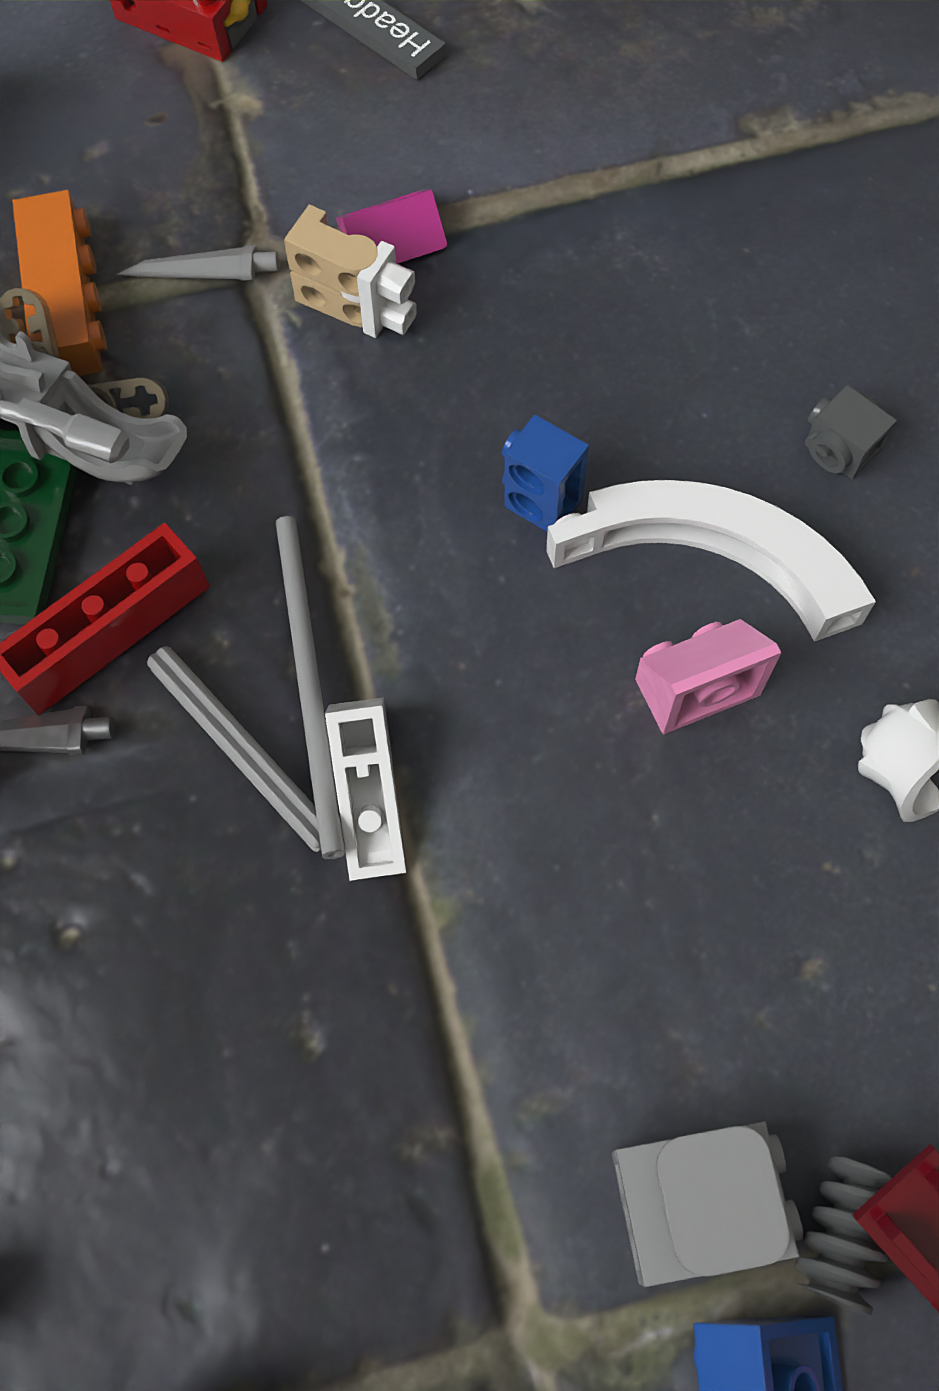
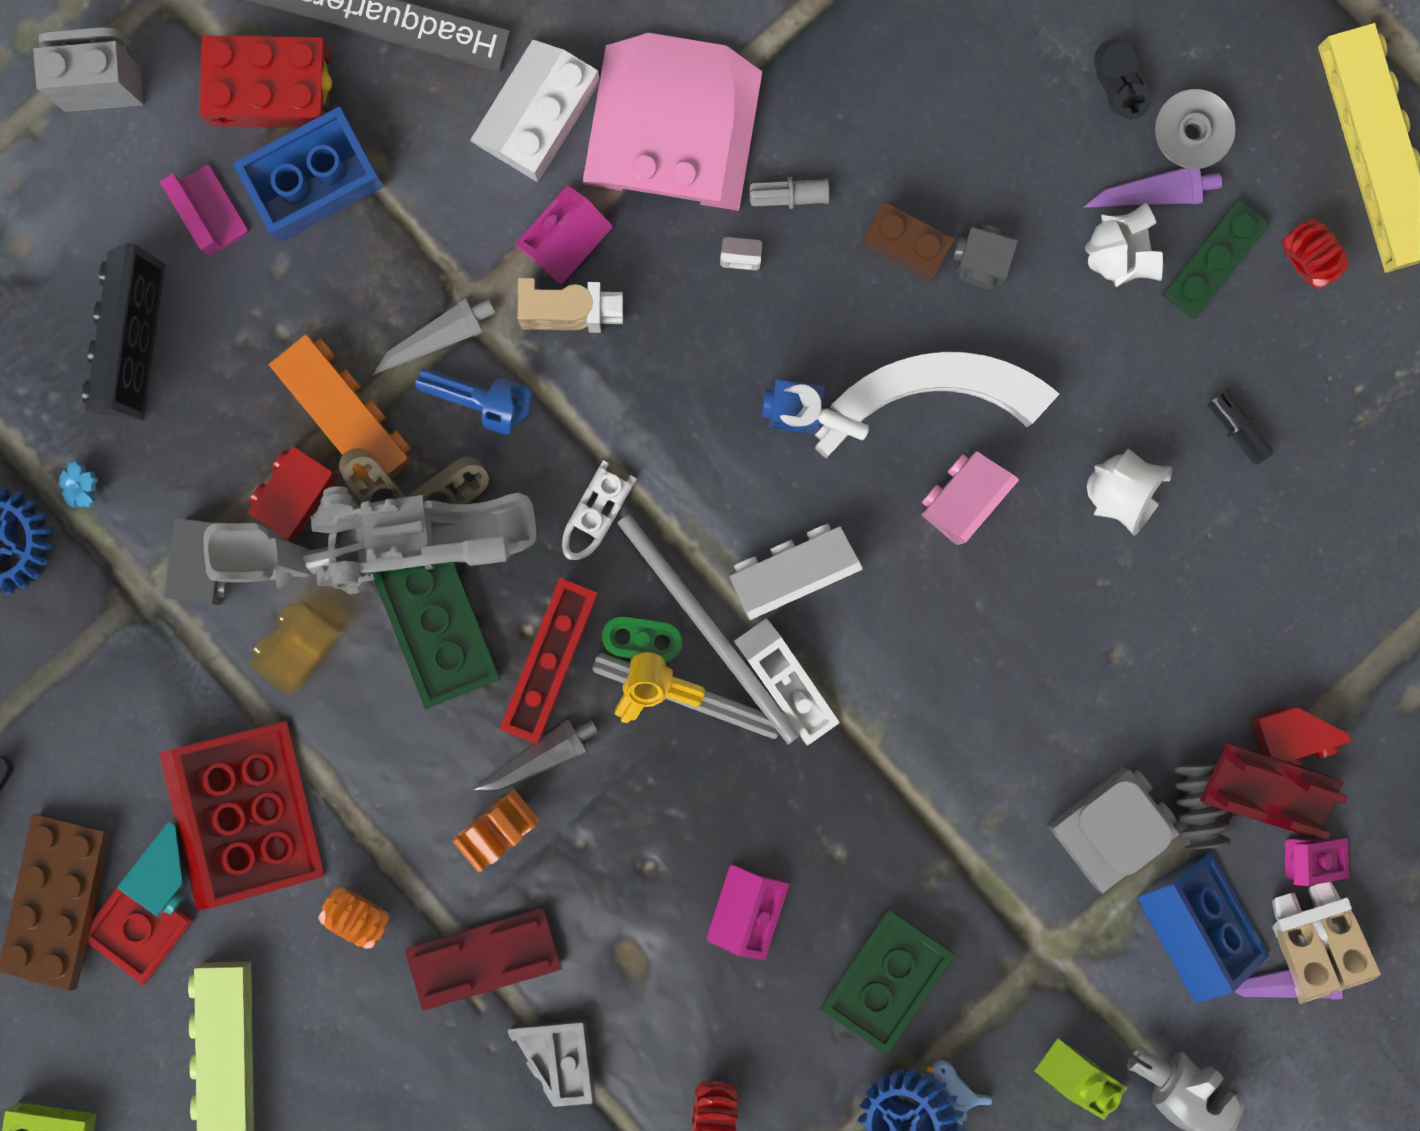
camera: 30 degrees left, 20 degrees up
none -> dark pink panel [159,165,249,257]
none -> blue slope [232,106,384,243]
none -> blue piece [415,368,532,435]
none -> white slope [470,40,600,182]
none -> white piece [562,460,637,560]
none -> bright pink wedge [583,33,762,211]
none -> green plate [602,617,682,662]
none -> yellow axle [615,652,705,723]
none -> dark pink panel [707,865,789,960]
none -> white slope [720,237,762,271]
none -> white slope [729,523,863,620]
none -> light grey axle [749,177,829,209]
none -> white piece [780,384,869,440]
none -> dark green plate [820,908,955,1056]
none -> reddish brown brick [861,201,954,282]

